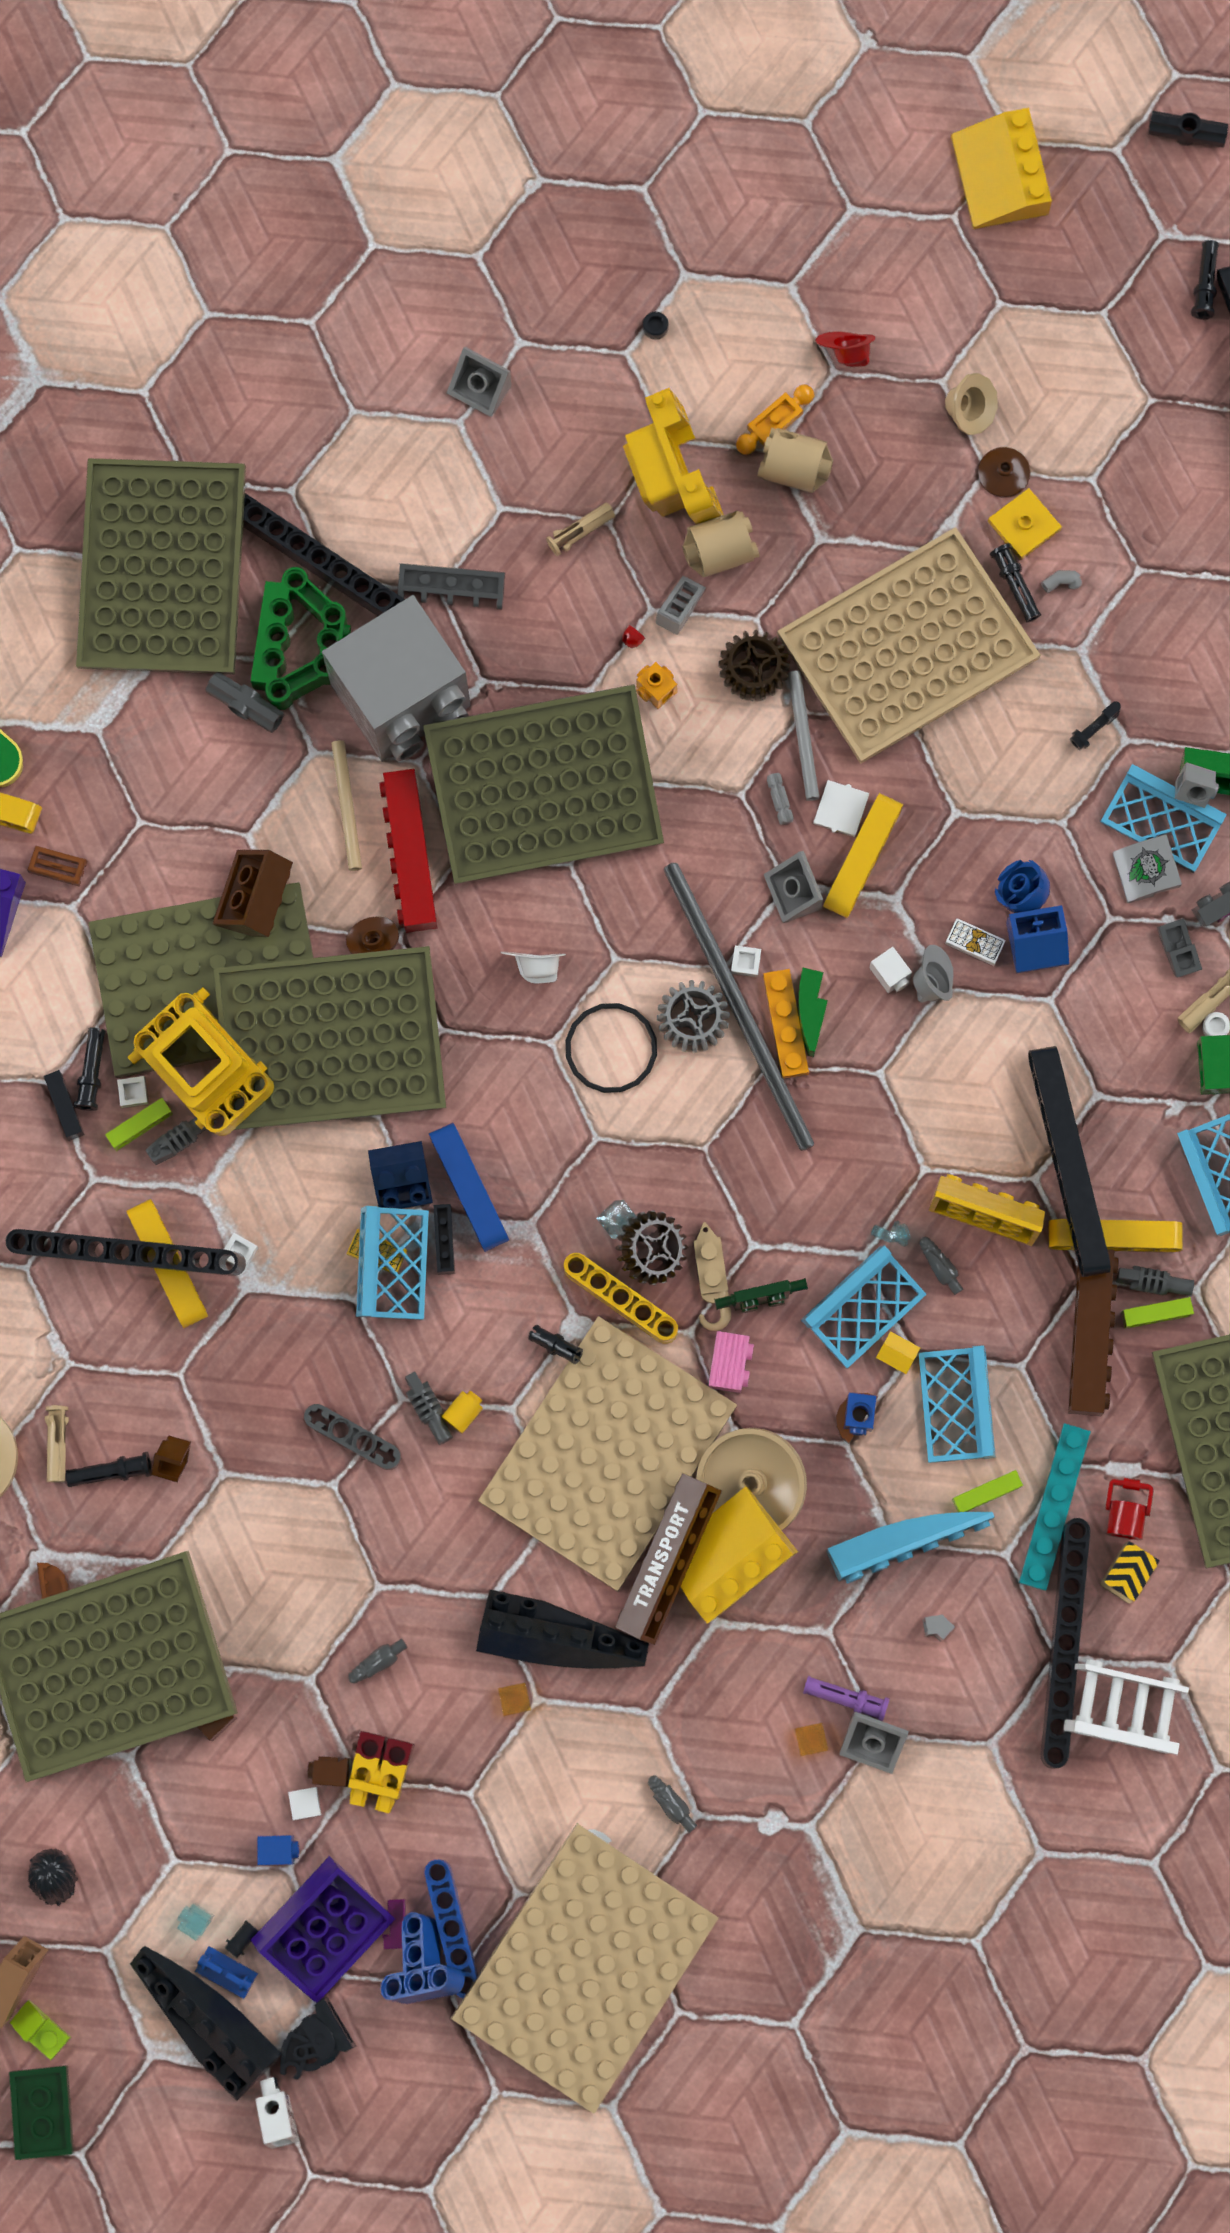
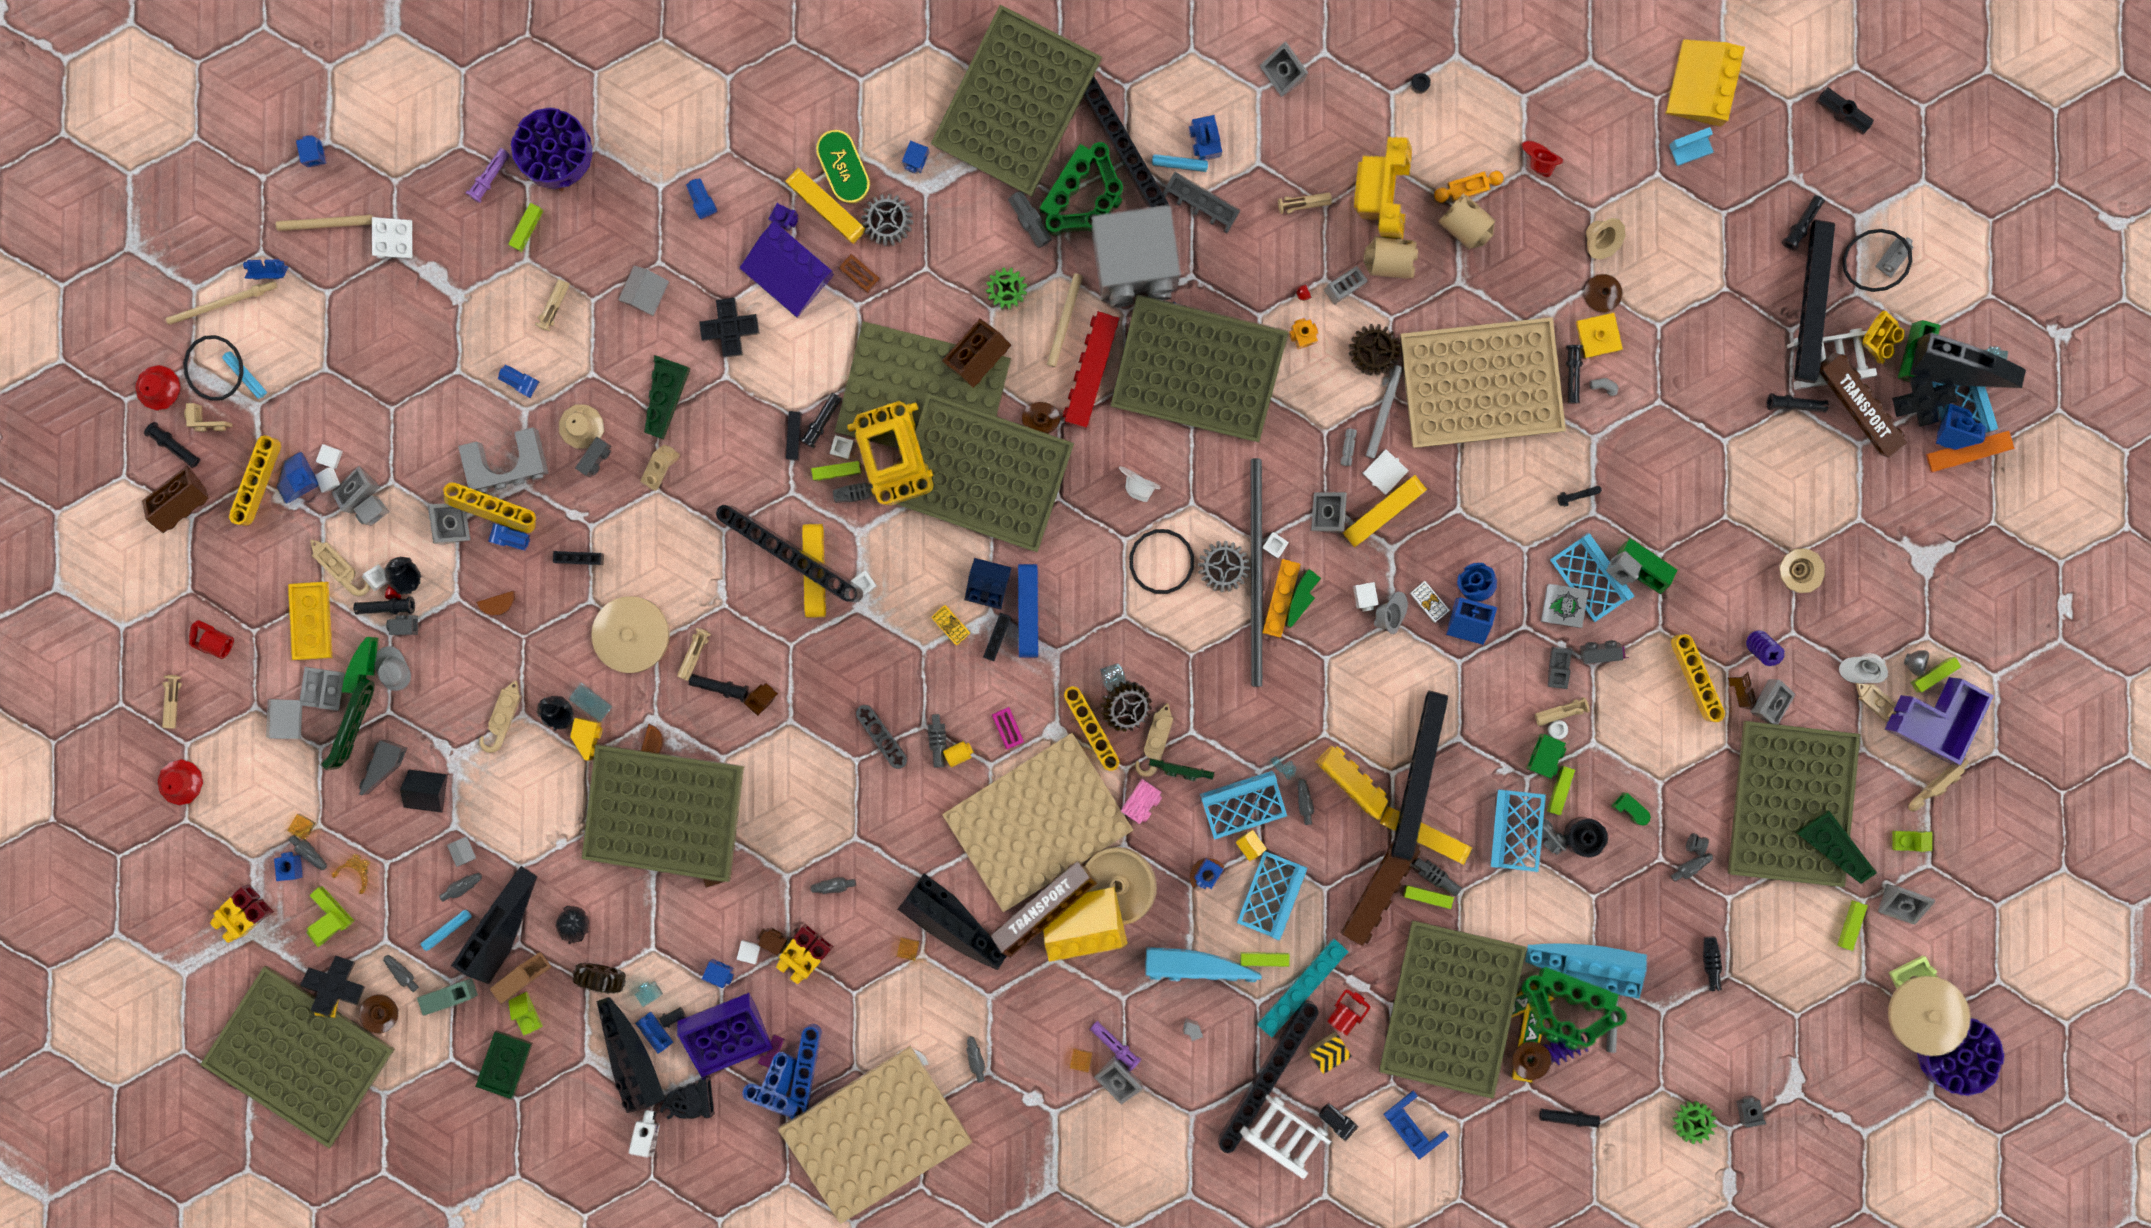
camera: 25 degrees right, 10 degrees up
medium azure fence [356,1206,429,1320] -> none
black pin [528,1325,583,1364] -> none
none -> dark brown gear [572,963,626,994]
none -> light grey gear [862,194,913,246]
none -> blue brick [902,140,929,173]
none -> bright green gear [986,267,1027,310]
none -> dark pink tile [992,707,1024,750]
none -> medium azure axle [1152,154,1208,172]
none -> blue brick [1189,115,1222,160]
none -> black piece [1318,1103,1358,1142]
none -> medium azure panel [1669,127,1713,166]

